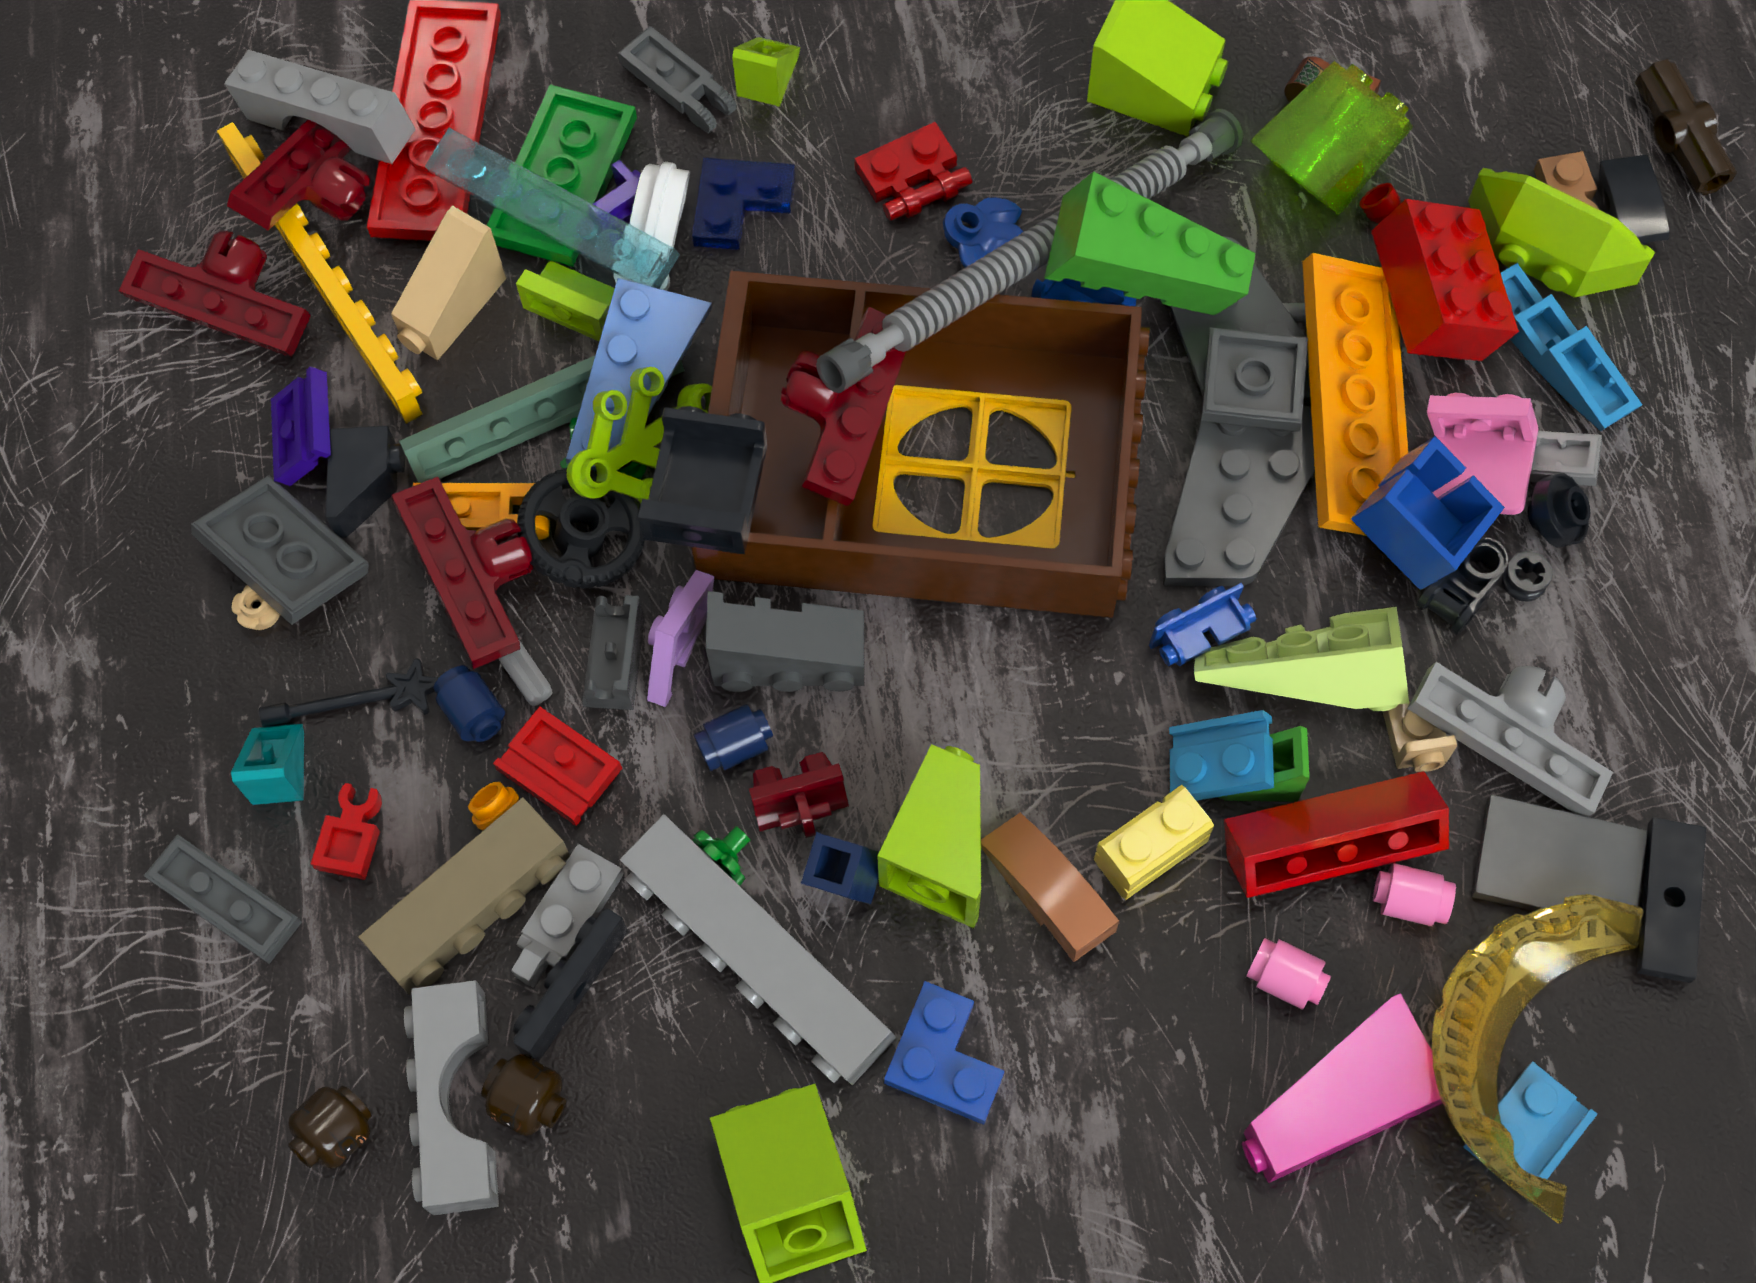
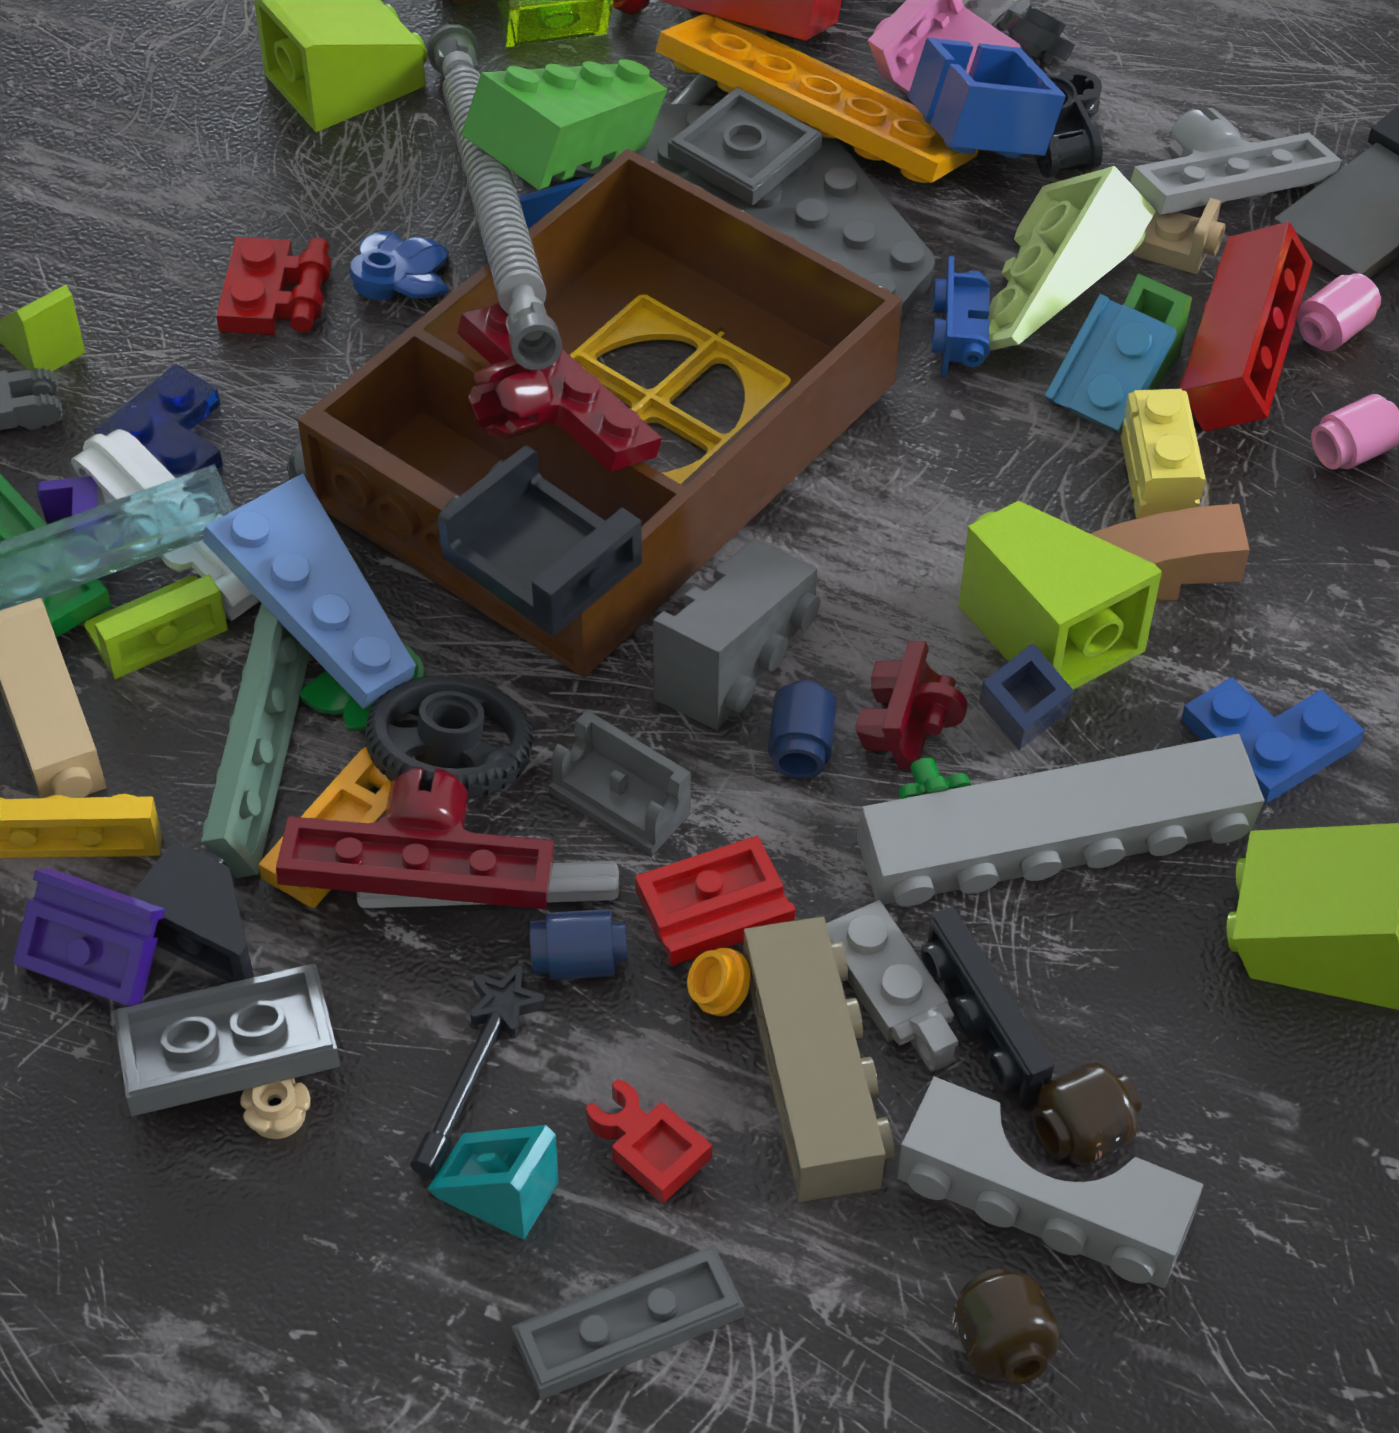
camera: 60 degrees left, 15 degrees down
lime plant [567,367,712,503] -> none
lavender wing [647,570,714,707] -> none

